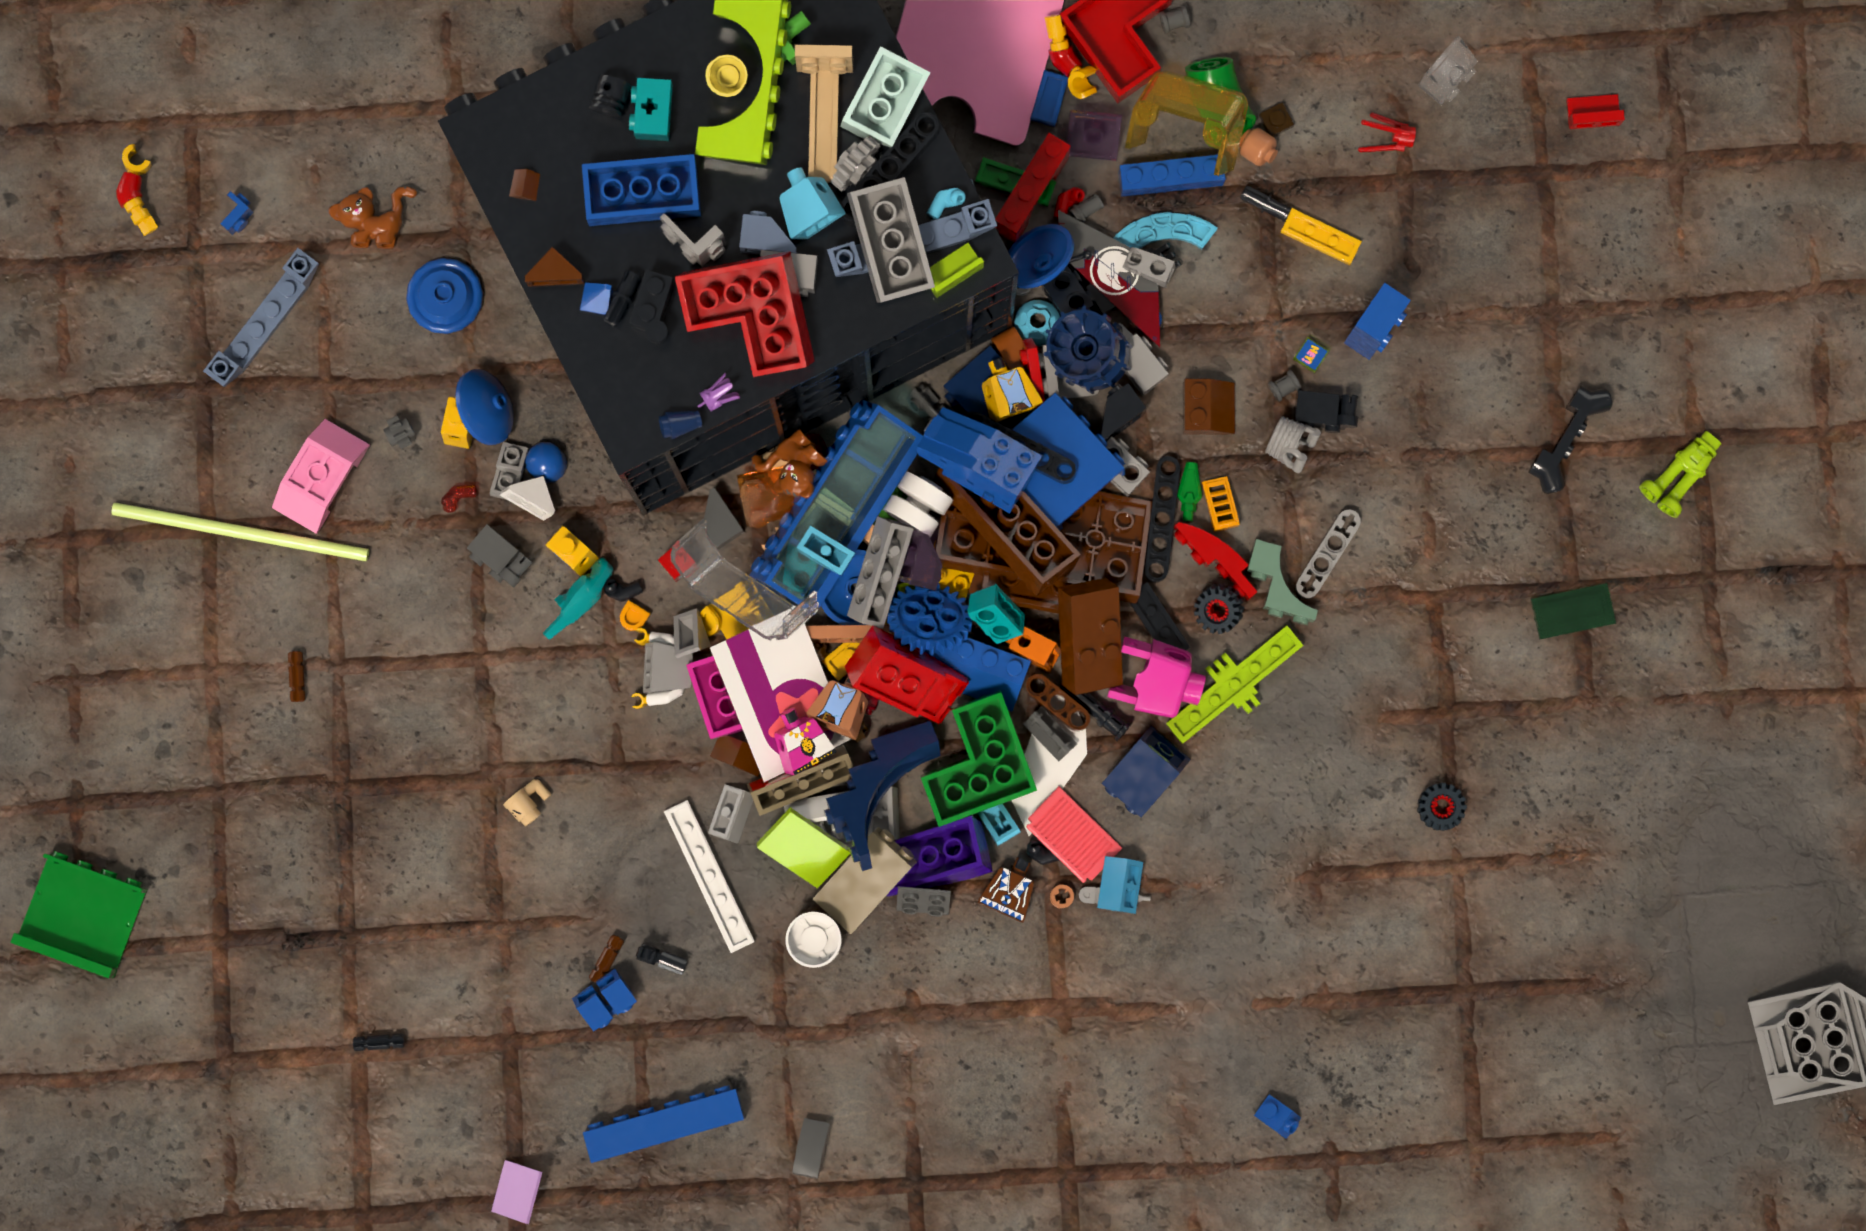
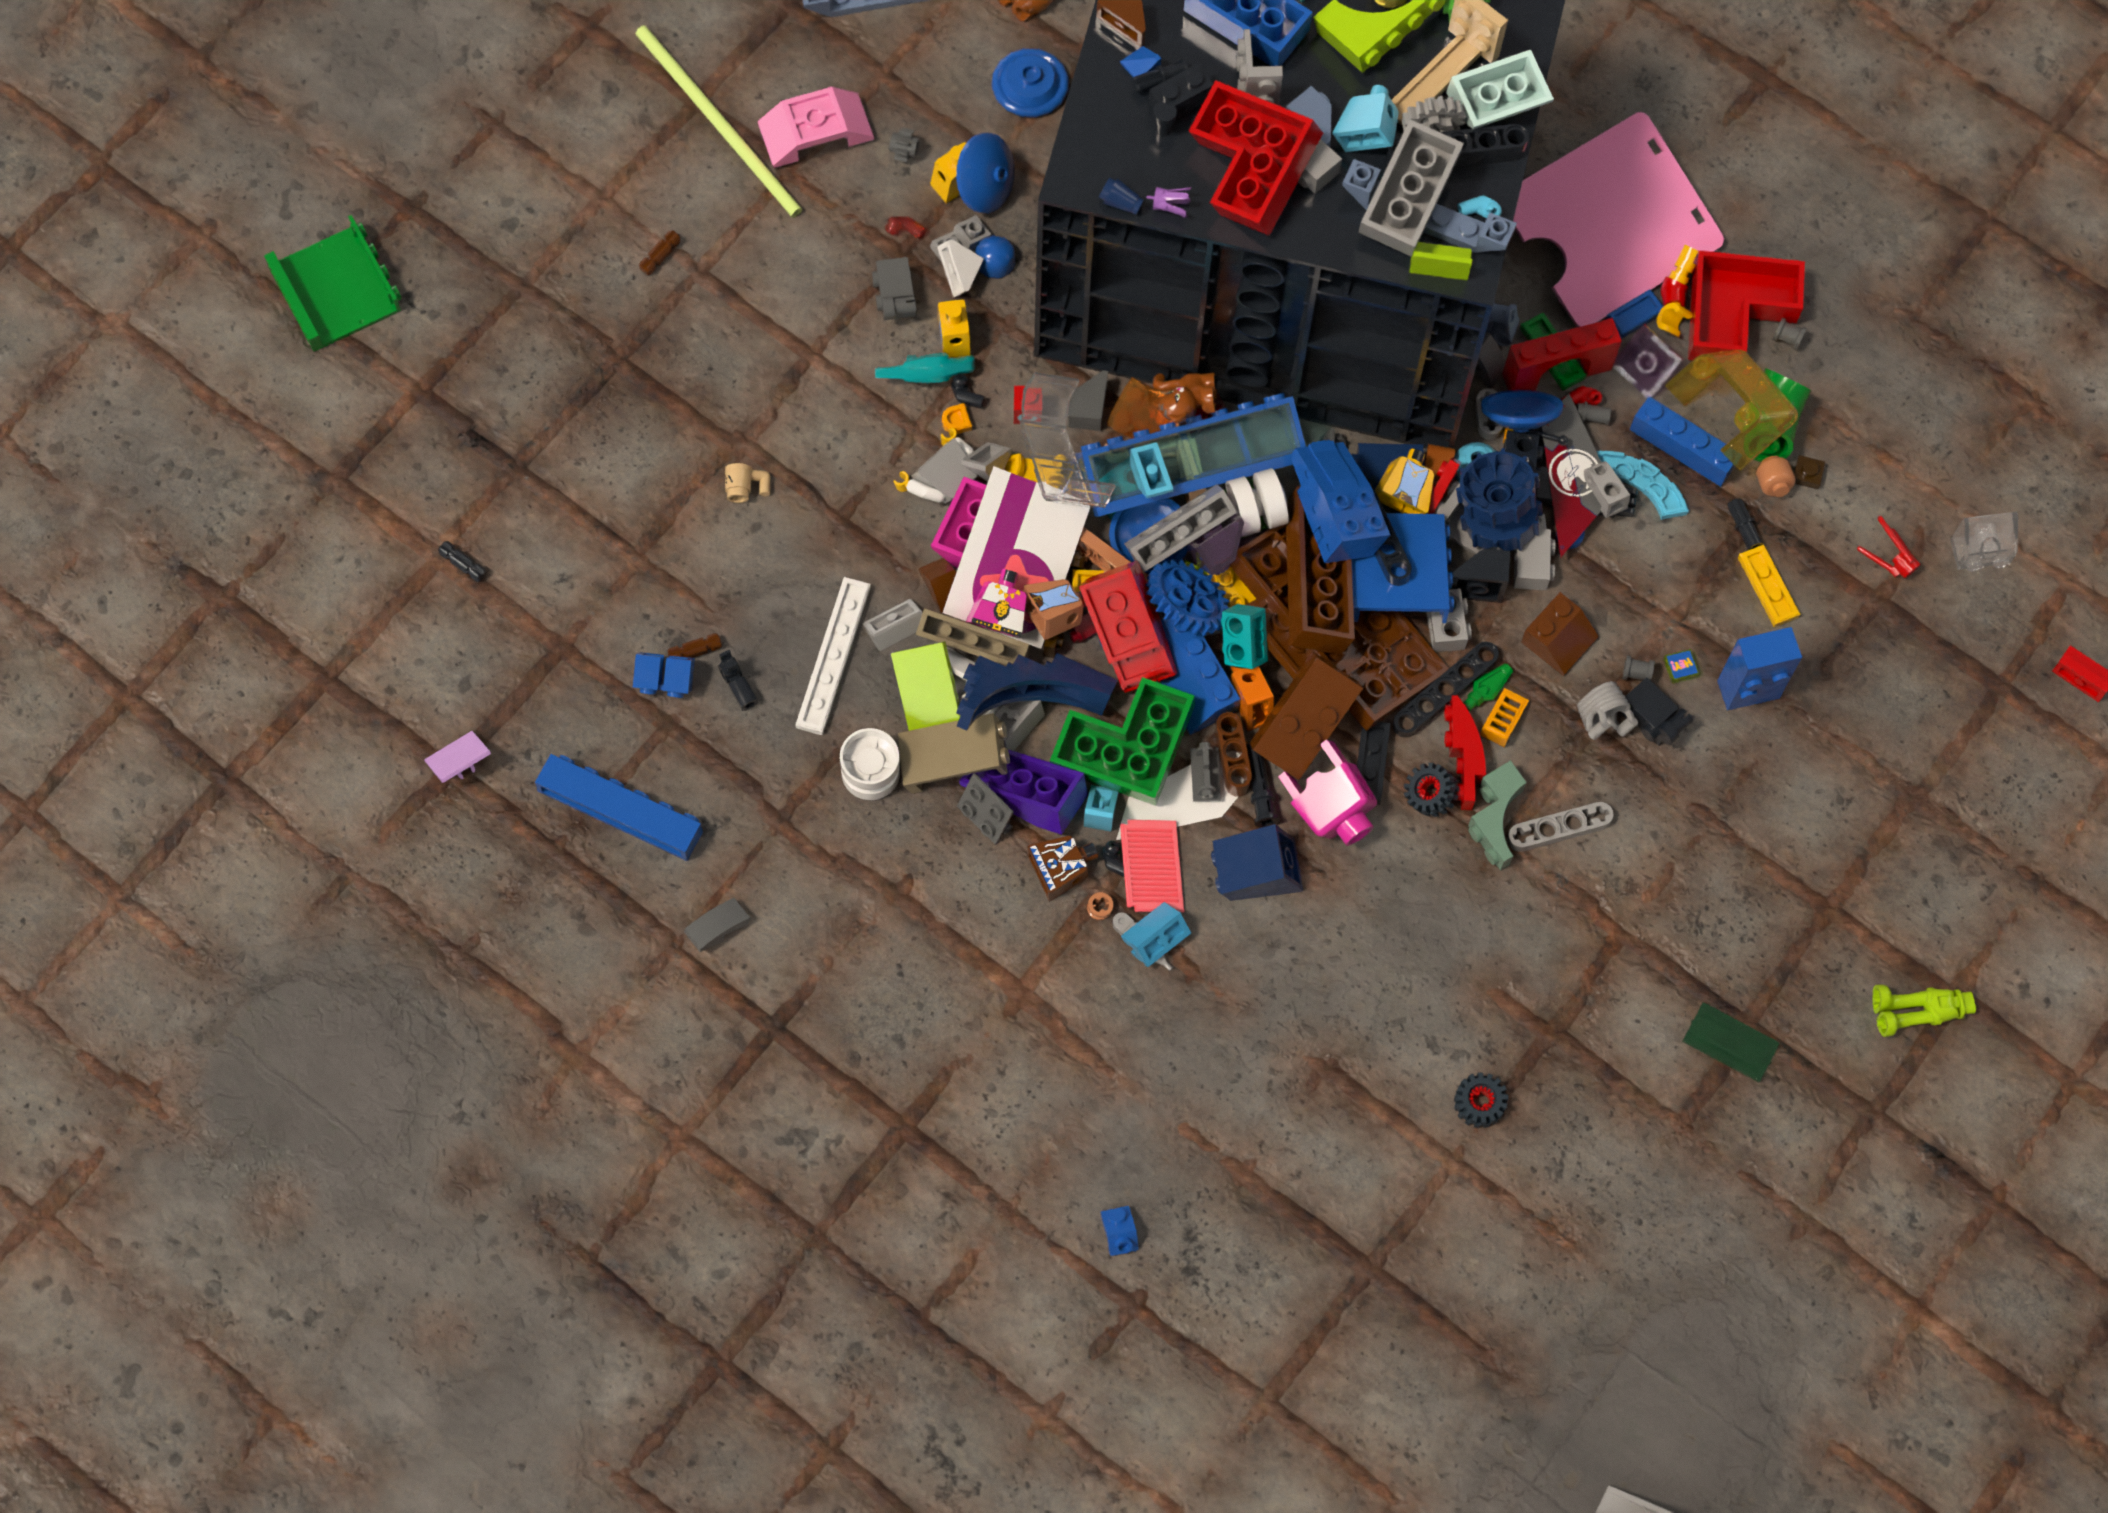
camera: 40 degrees right, 15 degrees down
lime hinge [1166,626,1304,744] -> none
black plate [1528,385,1613,494] -> none

